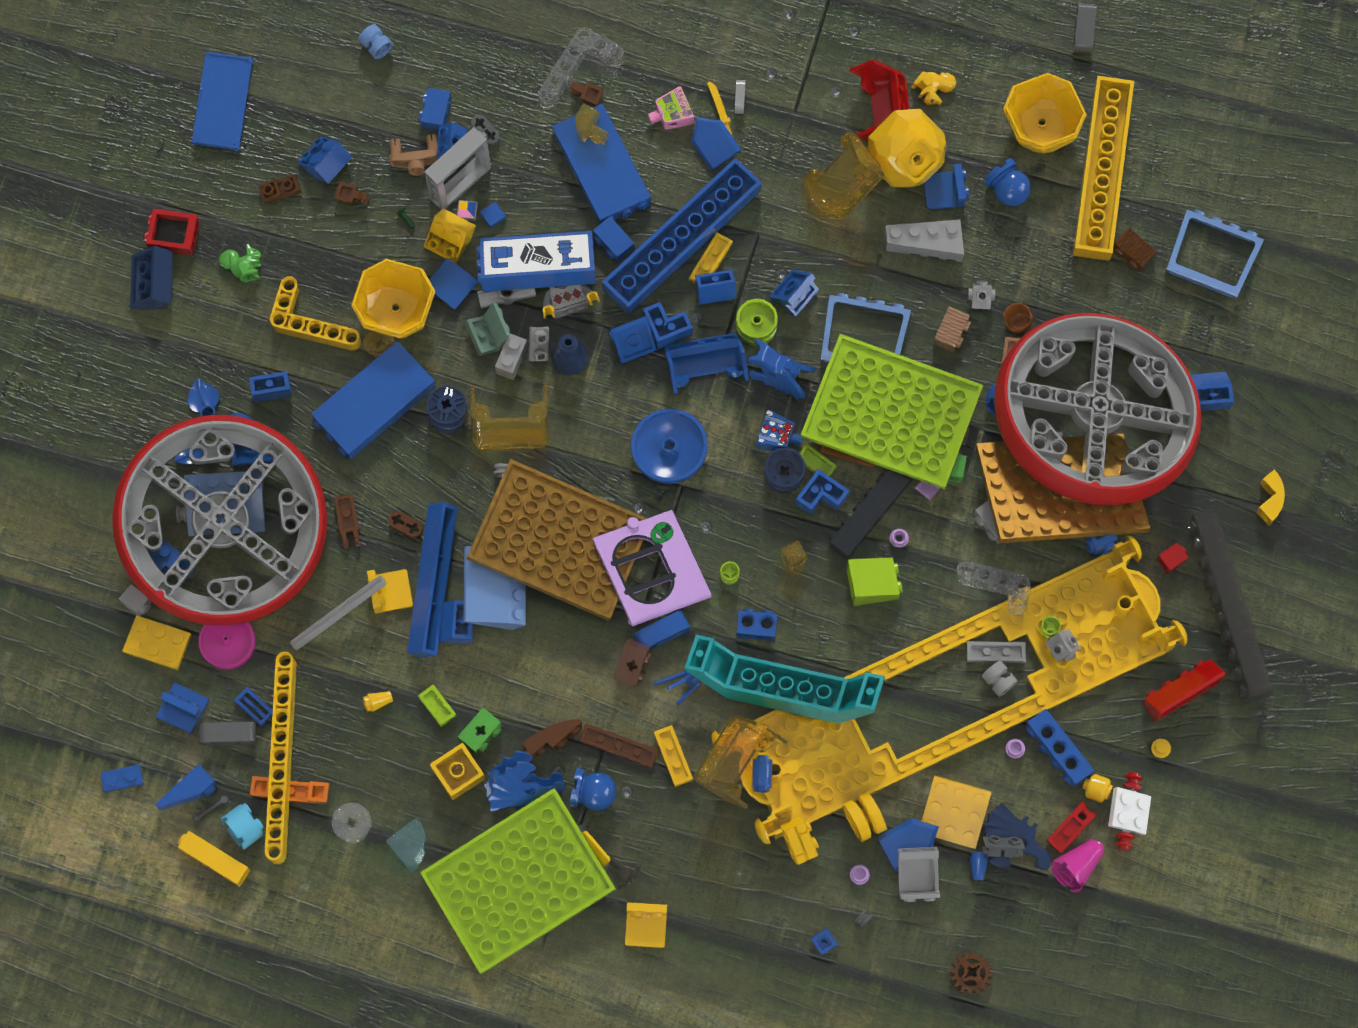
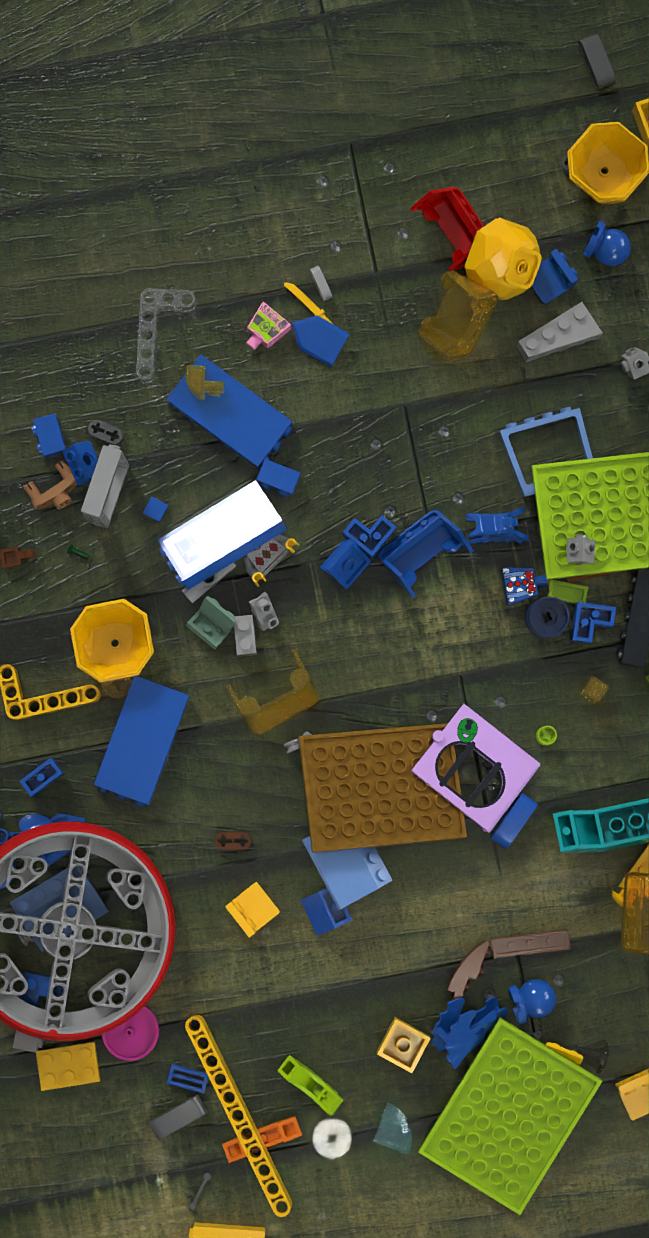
camera: 30 degrees left, 10 degrees up
blue plate [101,765,144,793] -> none
blue slope [155,764,217,811] -> none
blue bracket [156,682,210,735] -> none
medium azure brick [220,803,264,850] -> none
light grey axle [290,576,386,650] -> none
reddish brown hinge [334,494,361,549] -> none
yellow cone [363,691,393,712] -> none
blue brick [407,502,458,658] -> none
lime plate [418,685,457,727] -> none
yellow slope [423,209,476,264] -> none
dark blue wheel [426,386,469,434] -> none
blue slope [429,258,478,310] -> none
tile [457,200,478,221] -> none
bright green brick [458,708,502,755] -> none
dark blue cone [551,334,589,375] -> none
reddish brown plate [570,82,604,107] -> none
blue brick [602,158,762,314] -> none
reddish brown brick [614,639,652,687] -> none
blue dish [631,409,708,484] -> none
blue plant [653,671,701,705] -> none
yellow plate [654,725,693,787] -> none
yellow tile [689,232,733,283] -> none
blue brick [695,270,737,305] -> none
lime wheel [736,299,778,346] -> none
blue brick [736,609,777,641] -> none
blue bracket [769,269,819,317] -> none
yellow animal [911,71,956,105] -> none
medium nougat brick [933,306,971,353] -> none
none -> lime arch [277,1055,343,1116]
none -> light grey brick [566,535,595,565]

